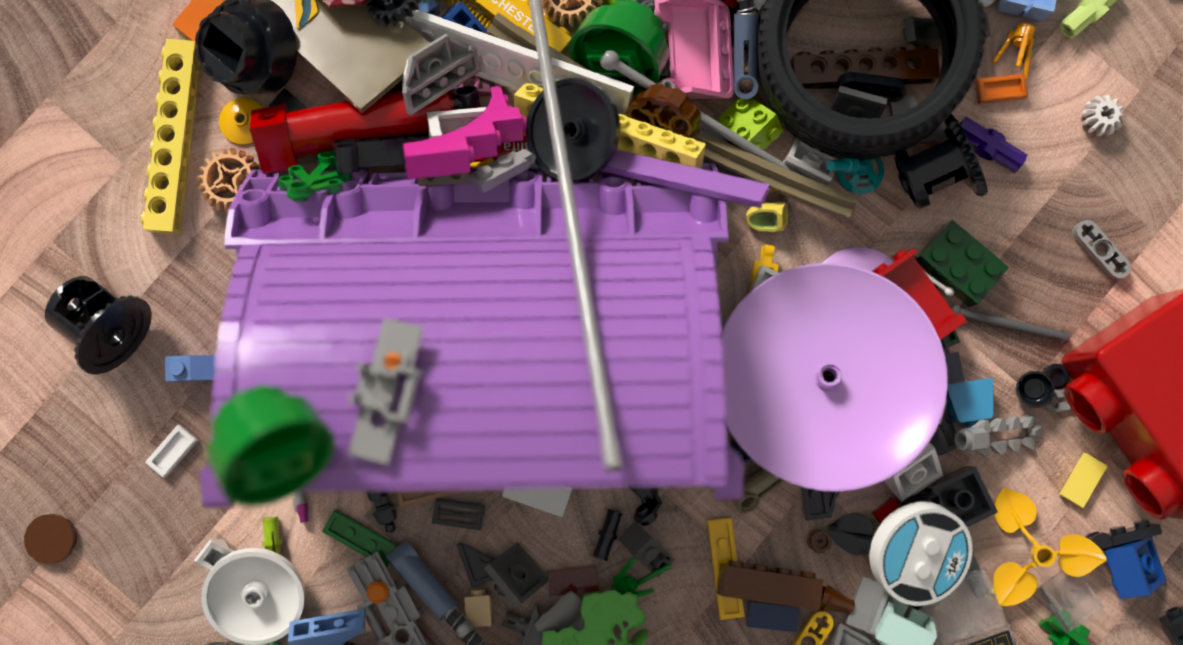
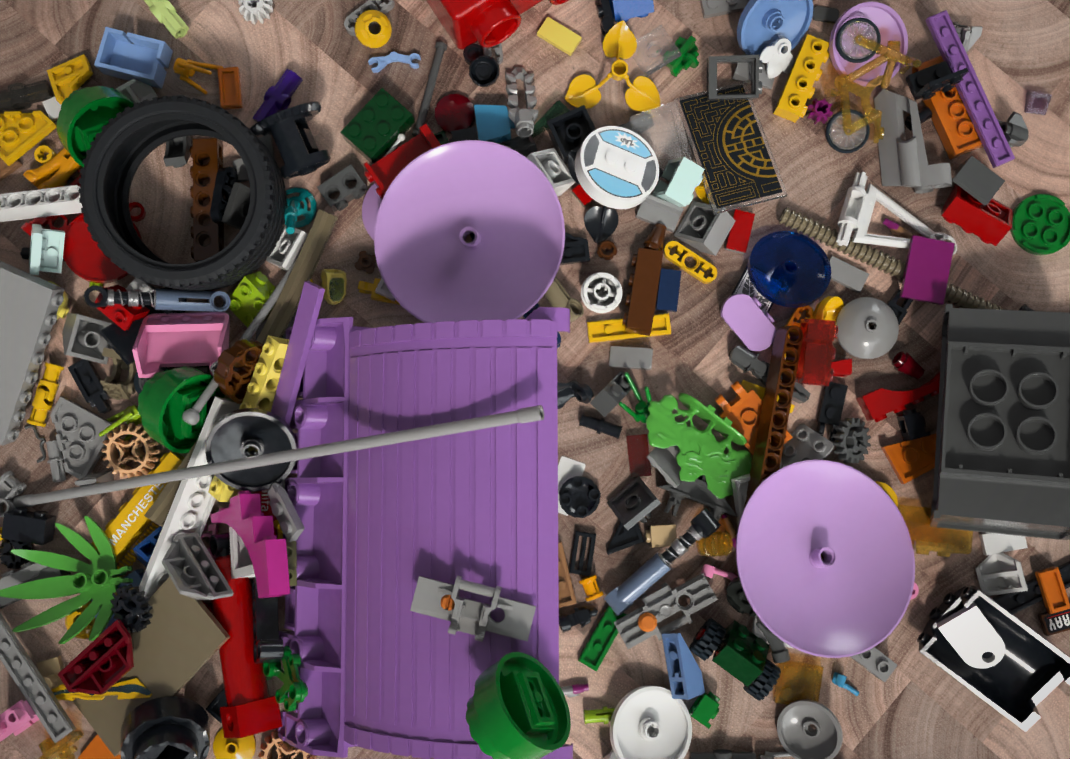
camera: 85 degrees left, 0 degrees up
none -> dark grey brick [317,164,368,212]
none -> yellow piece [355,10,392,48]
none -> reddish brown plate [355,251,377,274]
none -> light blue piece [368,51,421,73]
none -> dark red dish [435,94,475,133]
none -> clear green slope [531,100,570,138]
none -> black dish [559,476,601,518]
none -> light orange bush [579,574,604,601]
none -> white cone [581,272,622,313]
none -> light grey slope [609,346,653,370]

